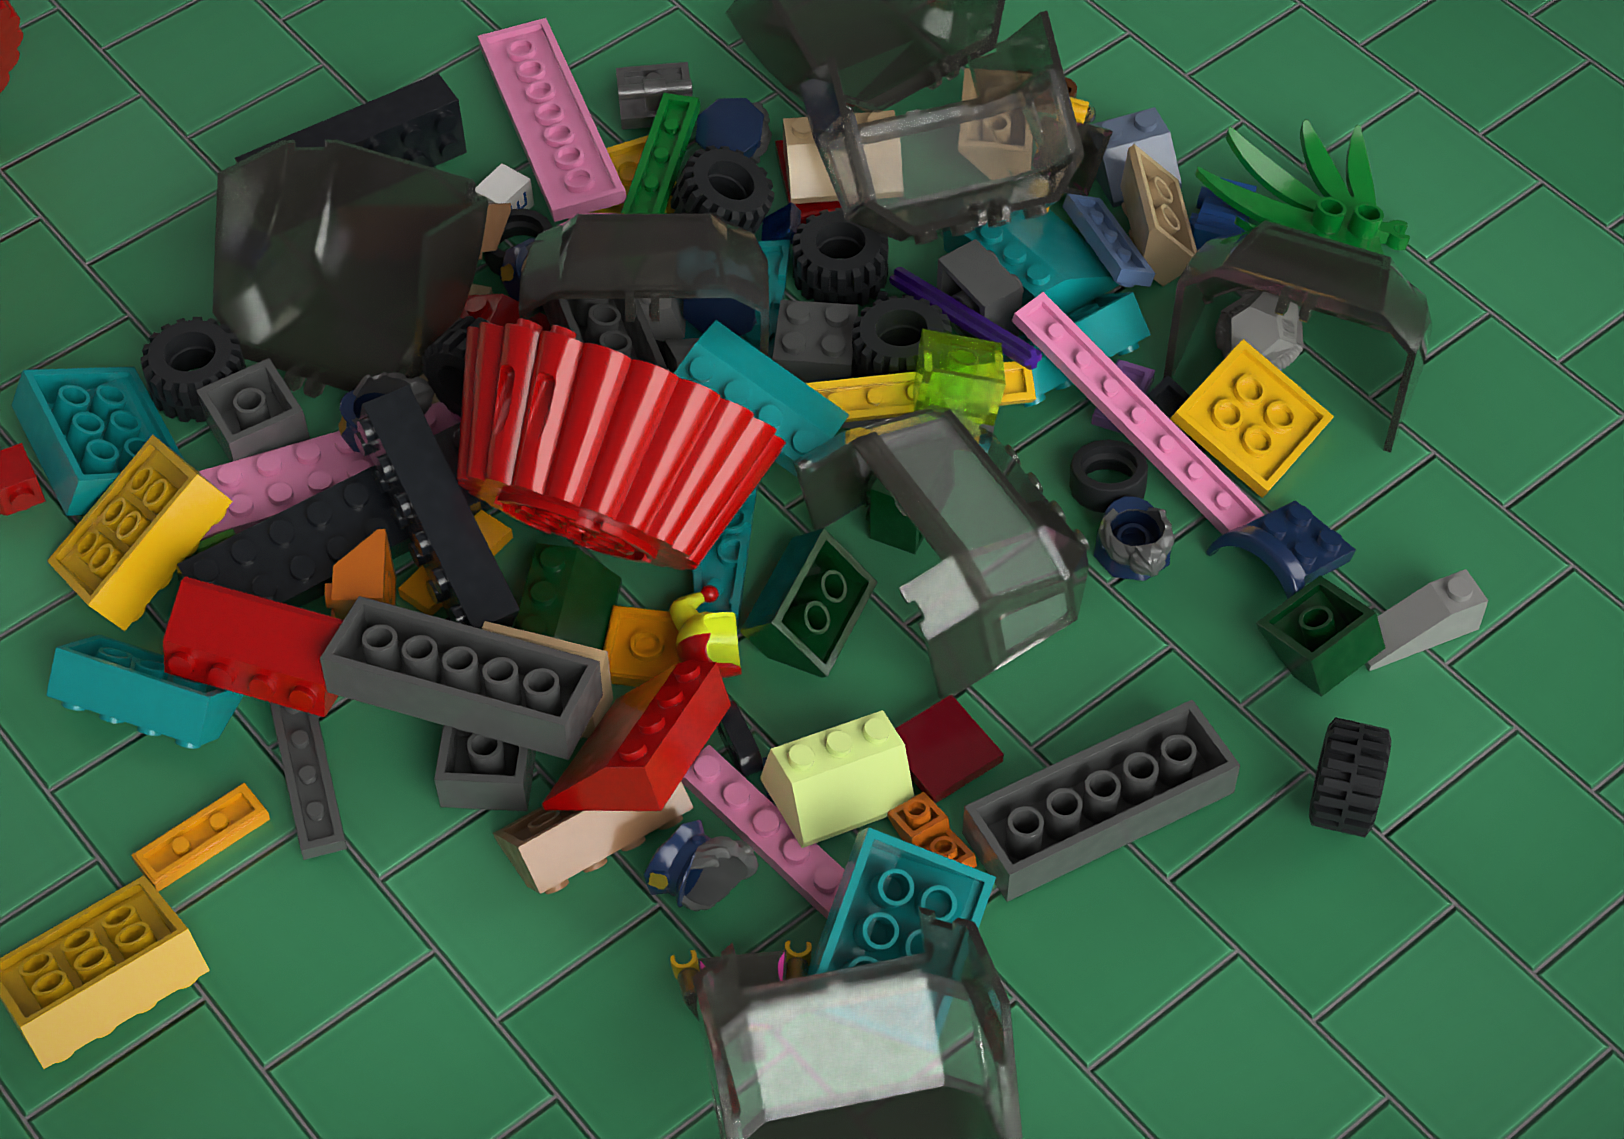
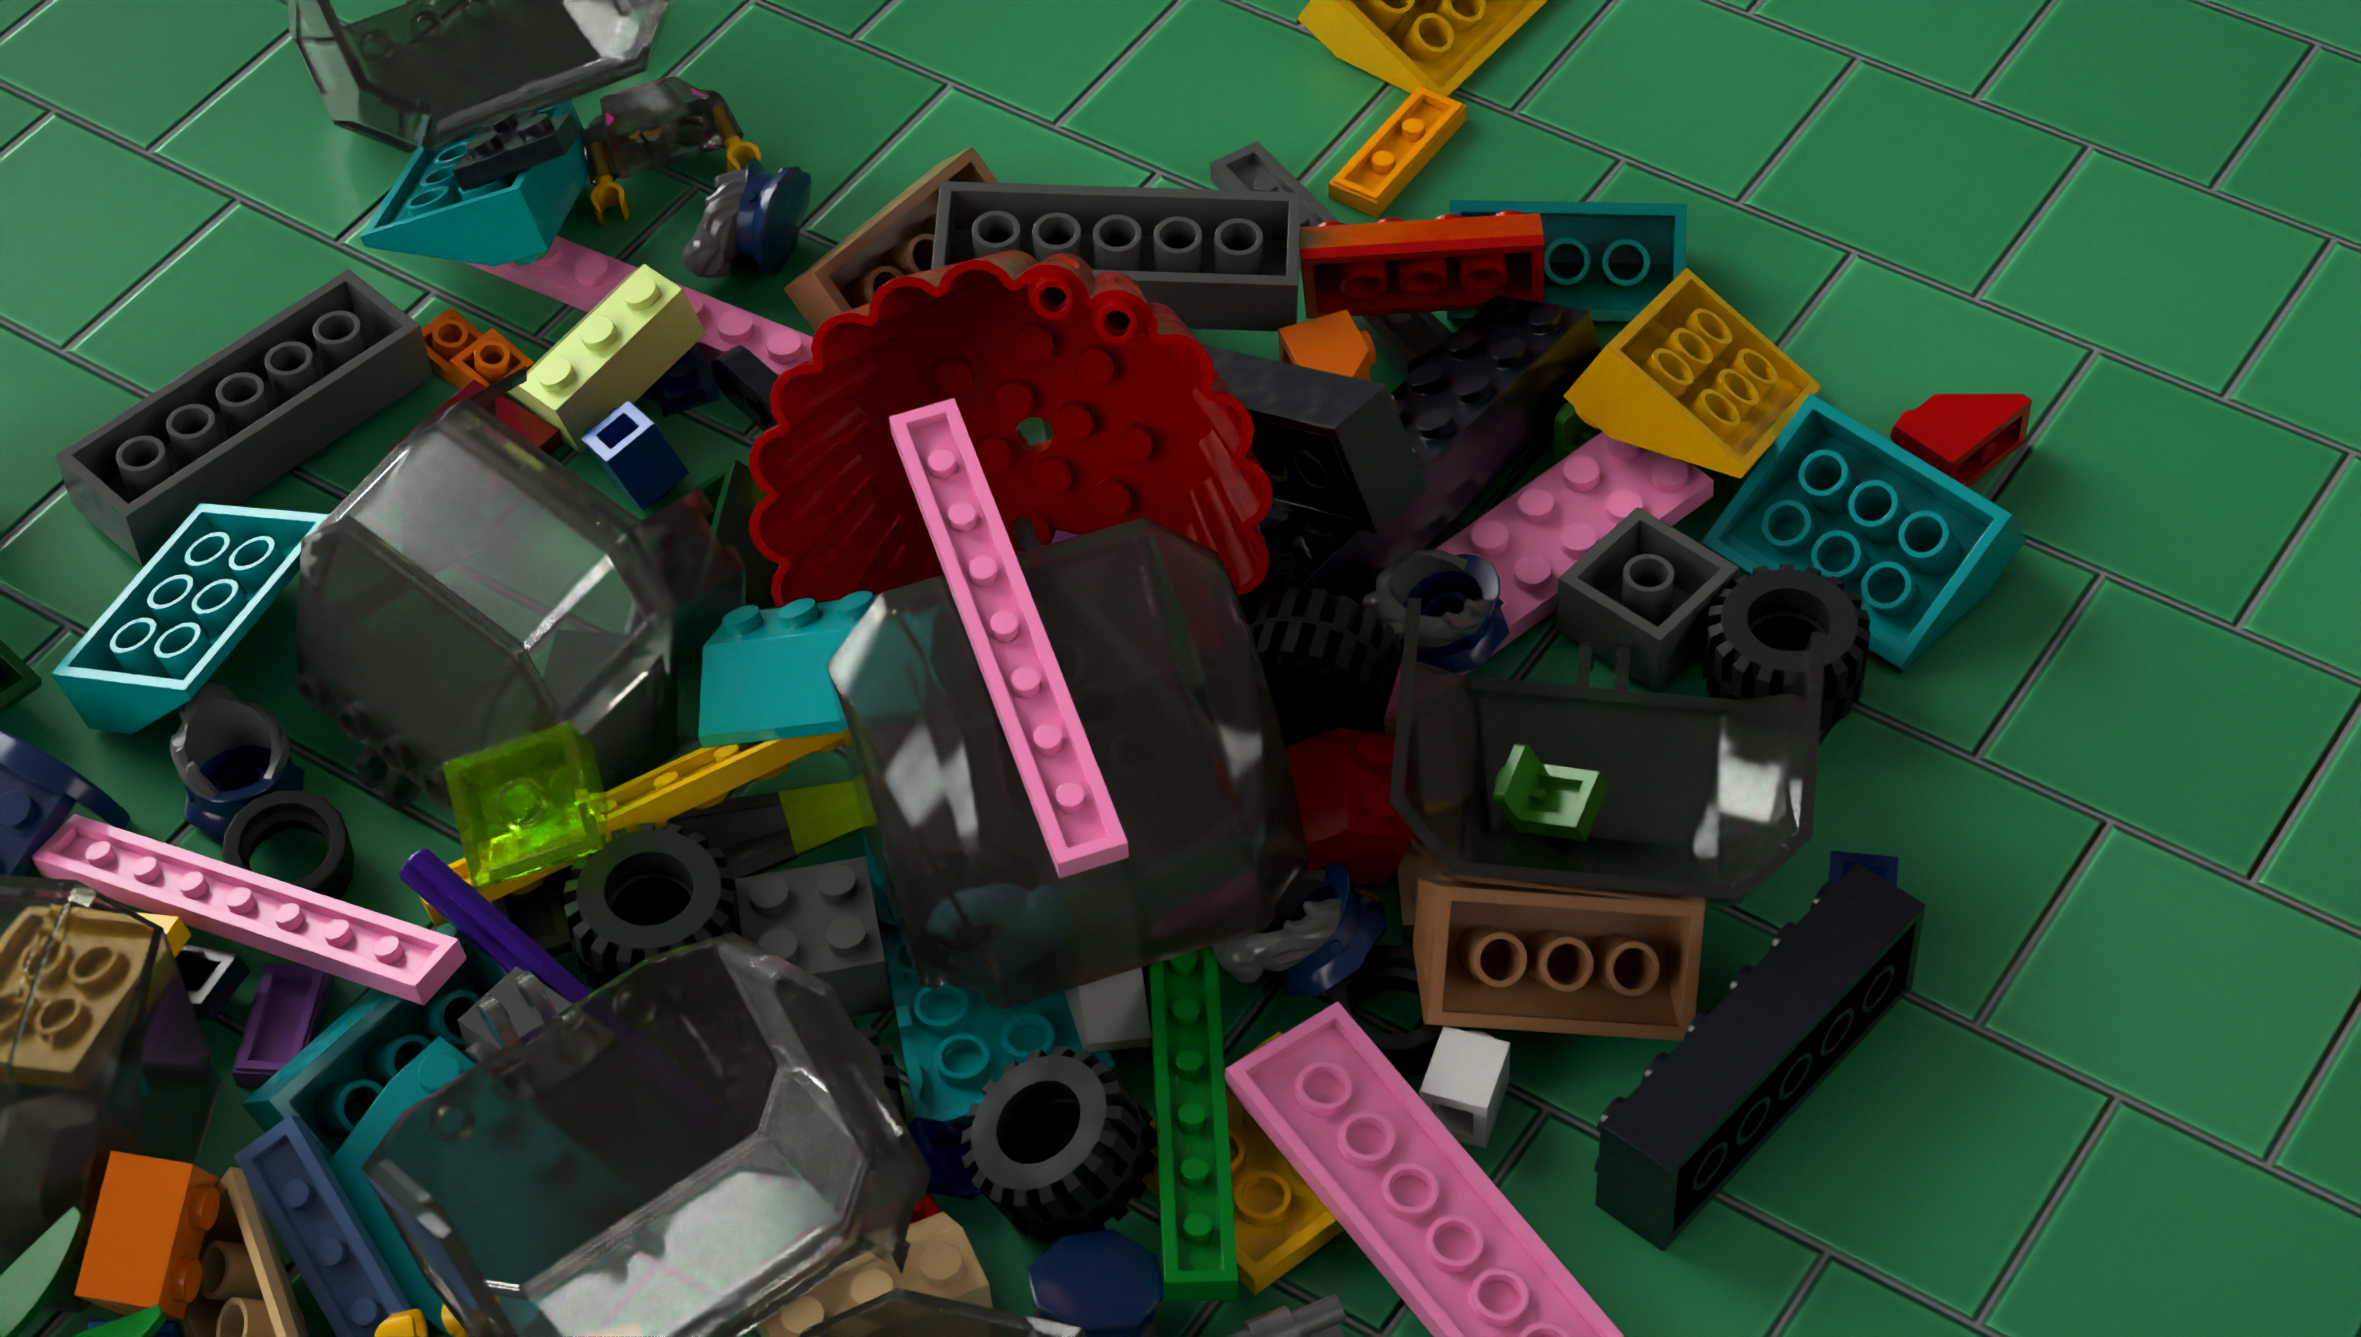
camera: 165 degrees right, 5 degrees down
red slope [542,660,731,811] -> none
none -> teal slope [51,503,338,734]
none -> orange slope [74,1151,220,1320]
none -> black plate [452,109,581,191]
none -> blue brick [581,400,689,511]
none -> bright pink plate [889,398,1129,879]
none -> bright green bracket [1493,743,1609,842]

